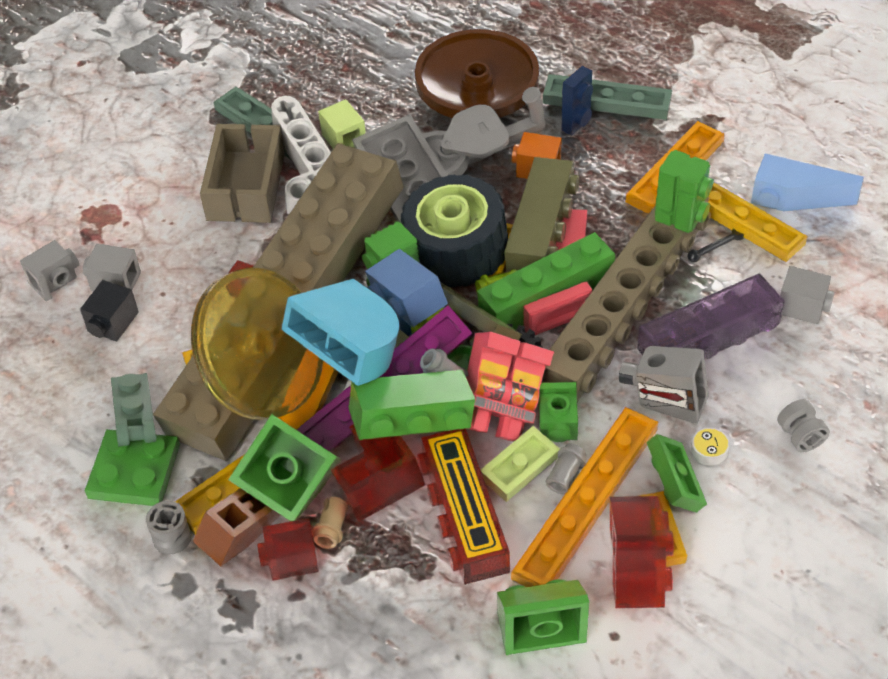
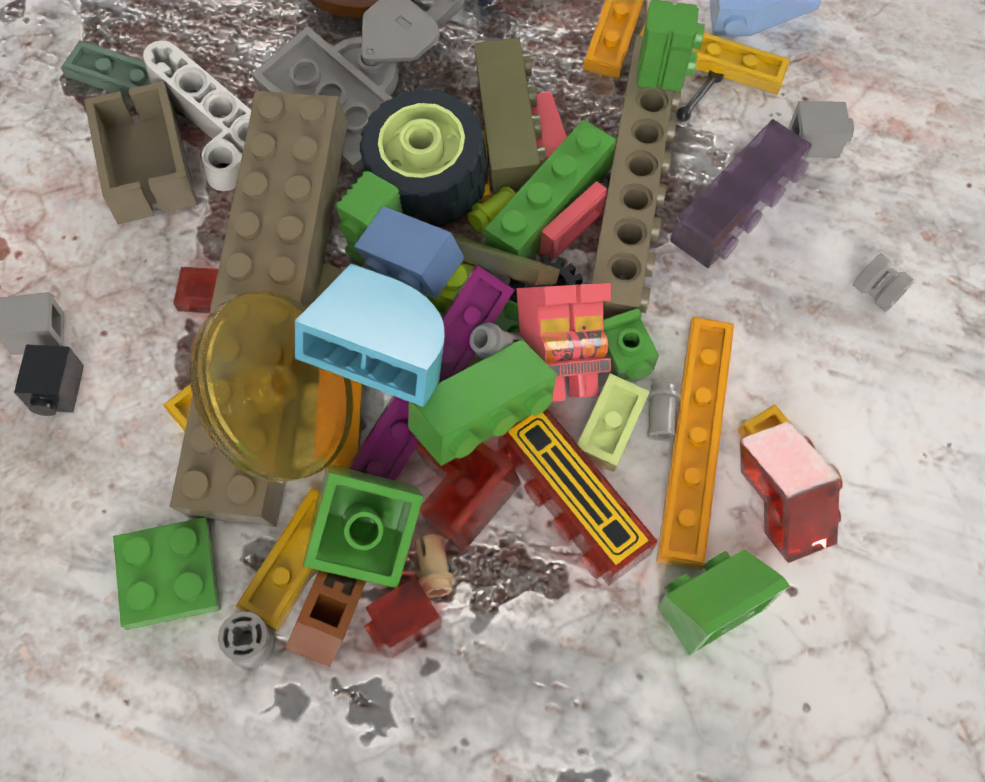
camera: 25 degrees left, 15 degrees up
sand green plate [111,373,156,447] -> none
yellowish green brick [318,99,366,149] -> none
orange brick [511,132,562,179] -> none
light grey torso [619,346,708,424] -> none
bright green plate [646,434,707,513] -> none
tile [691,427,730,466] -> none

